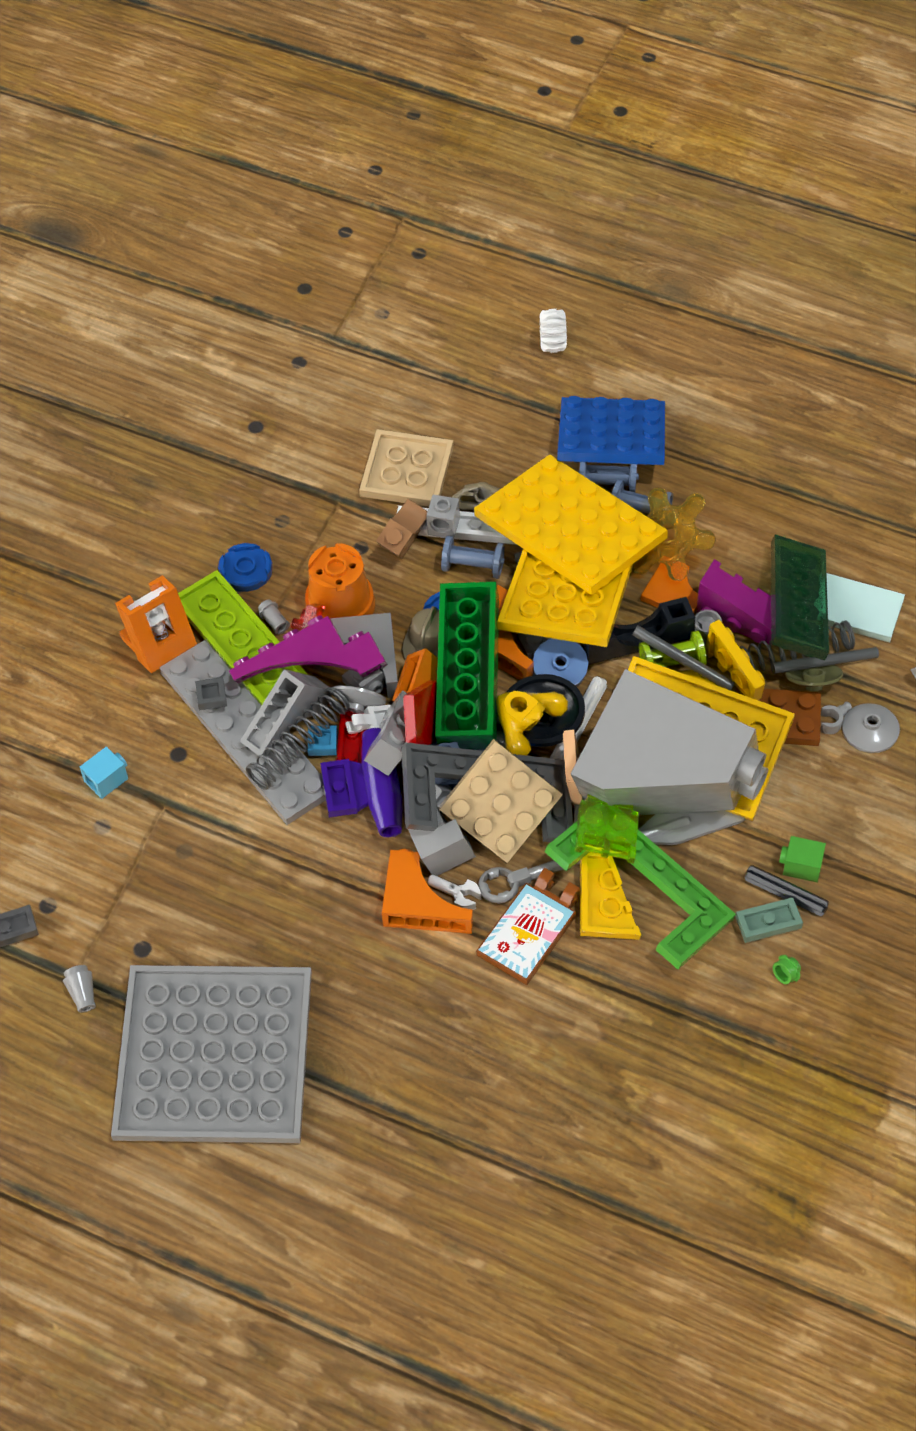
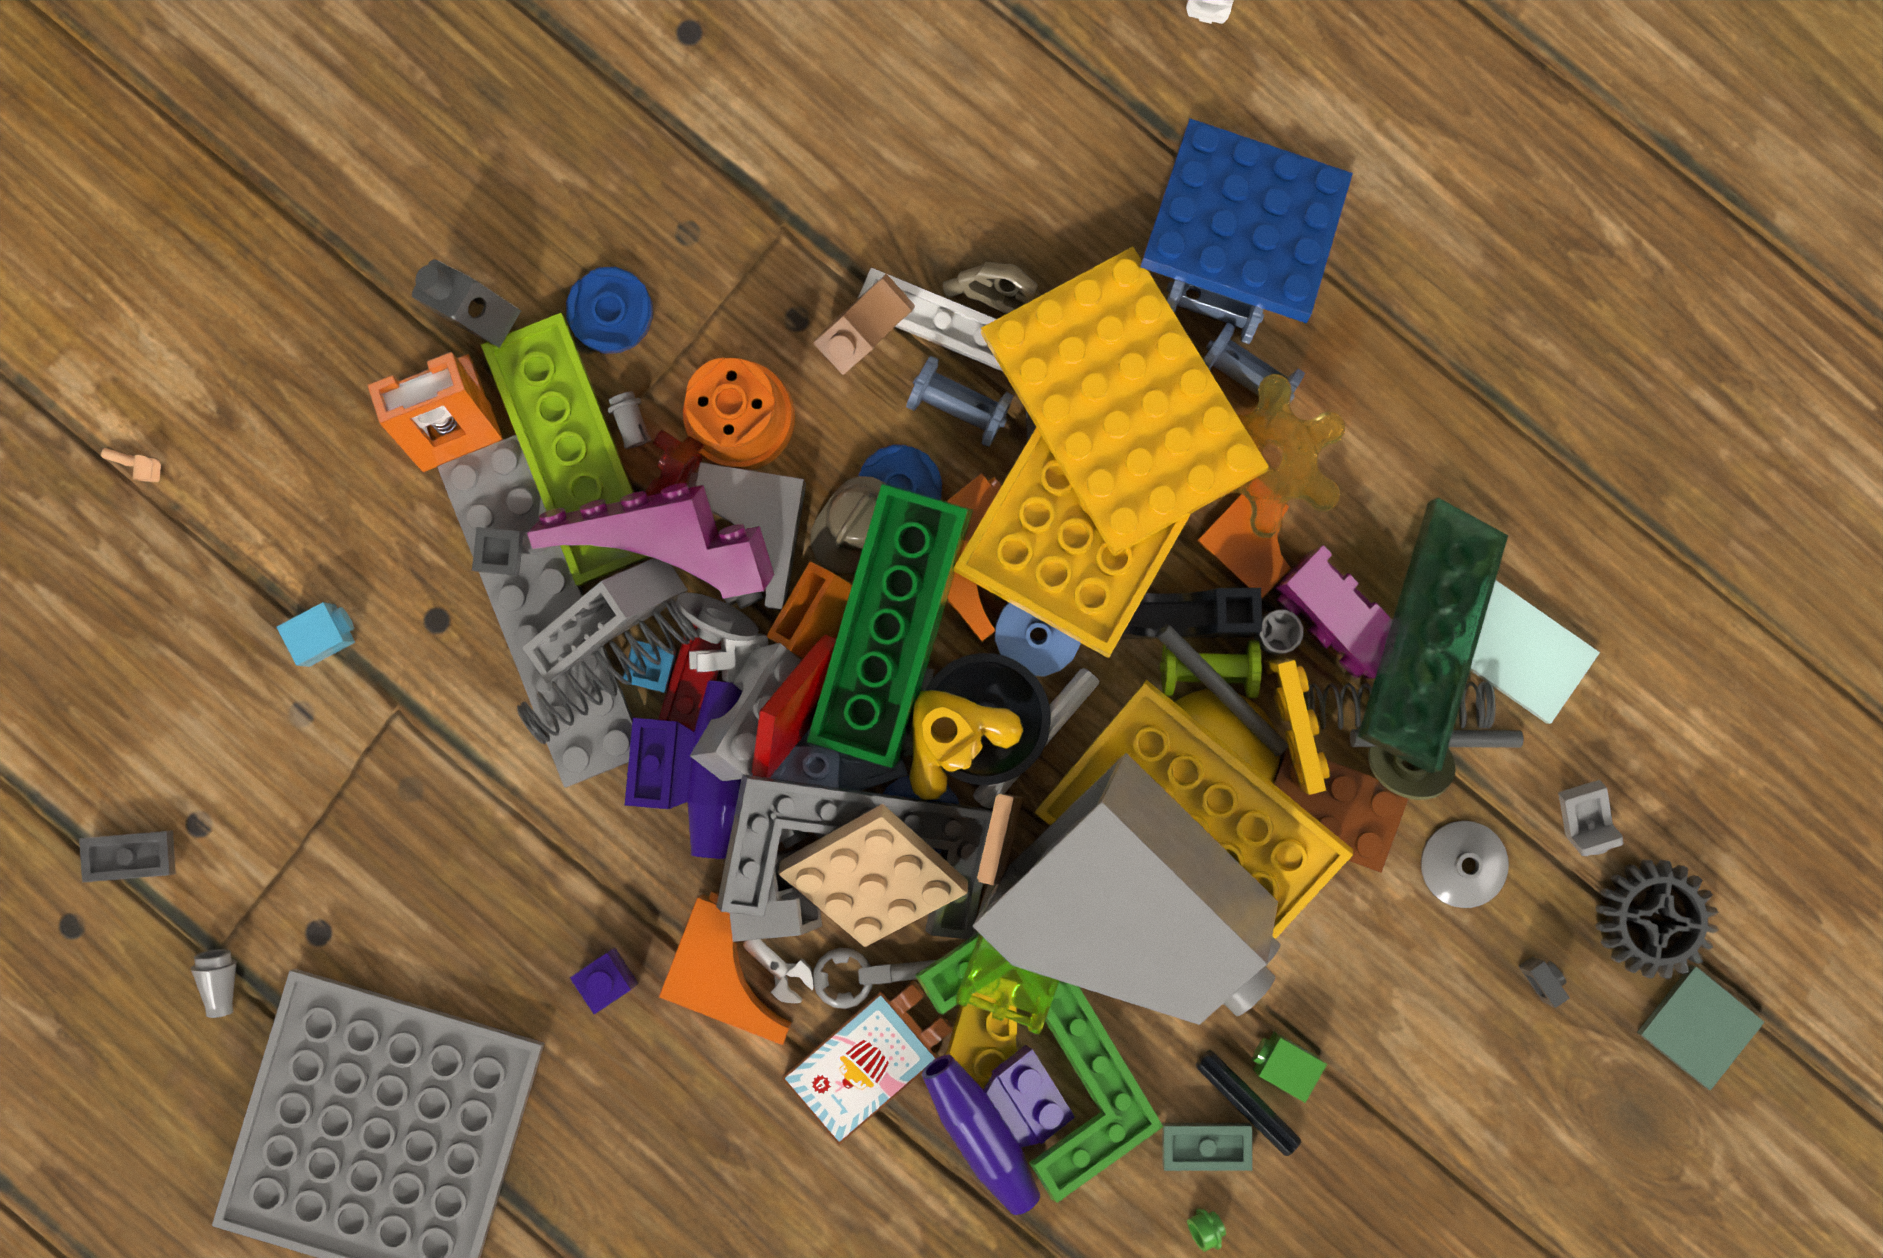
camera: 15 degrees right, 30 degrees up
tan plate [359,429,454,507] -> none
light grey brick [426,494,460,539] -> none
light grey piece [820,702,852,734] -> none
none -> dark grey torso [412,259,521,348]
none -> dark purple brick [570,948,639,1014]
none -> dark purple plate [922,1045,1075,1215]

